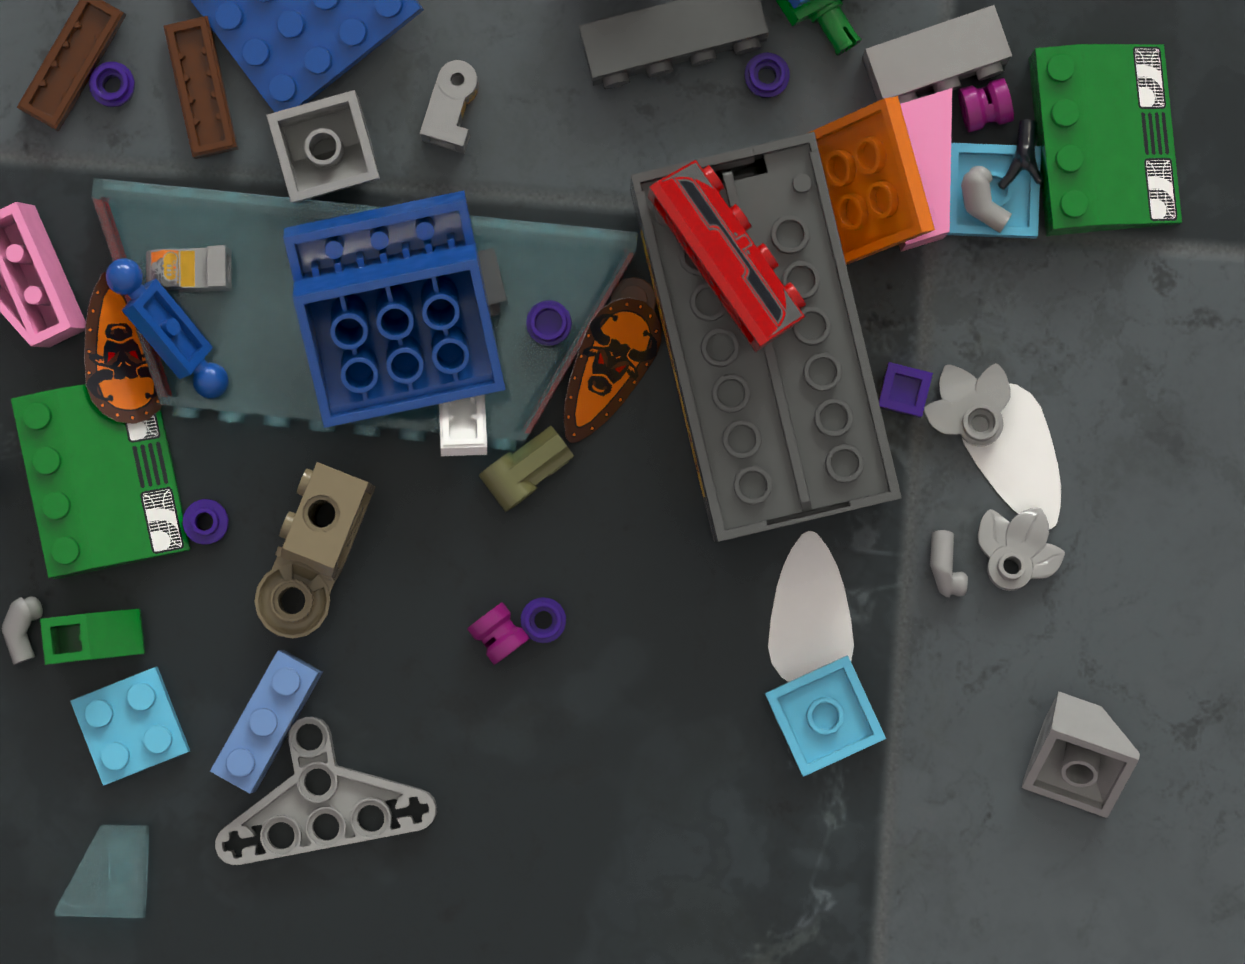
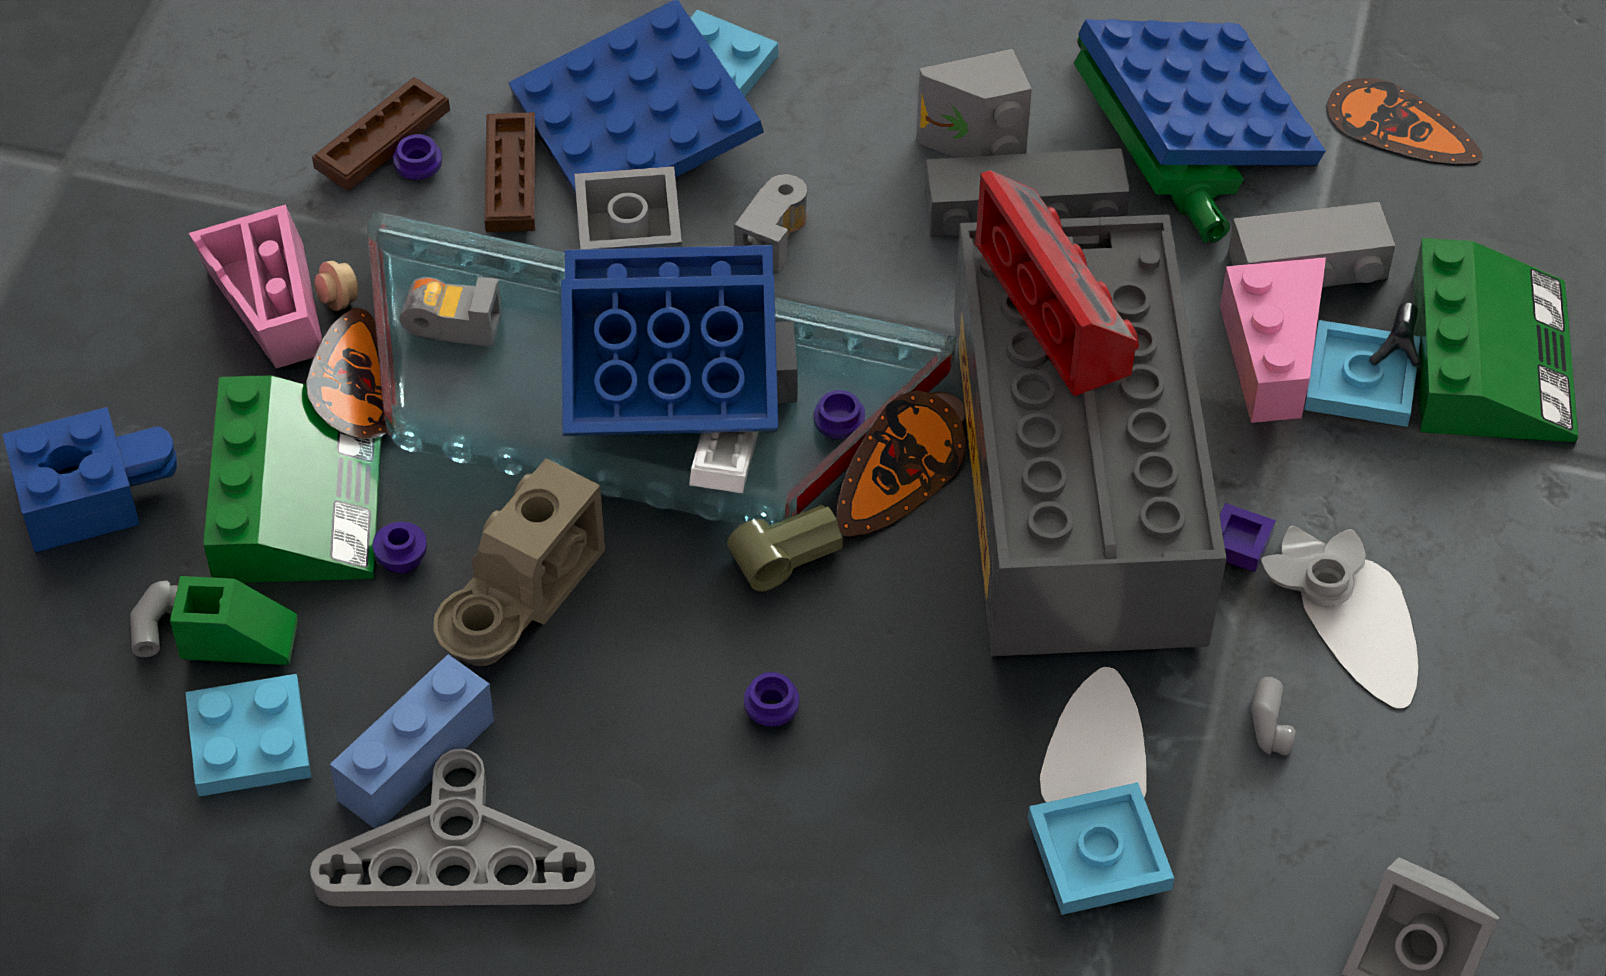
camera: 10 degrees right, 35 degrees down
clear light blue wing [55,824,149,918] -> none
blue plate [106,258,229,399] -> none
magenta wheel [467,602,530,665] -> none
orange plate [808,96,935,265] -> none
magenta wheel [958,78,1014,132] -> none
light grey arm [961,166,1012,233] -> none
light grey plate [977,507,1065,591] -> none
none -> tan plate [314,260,358,311]

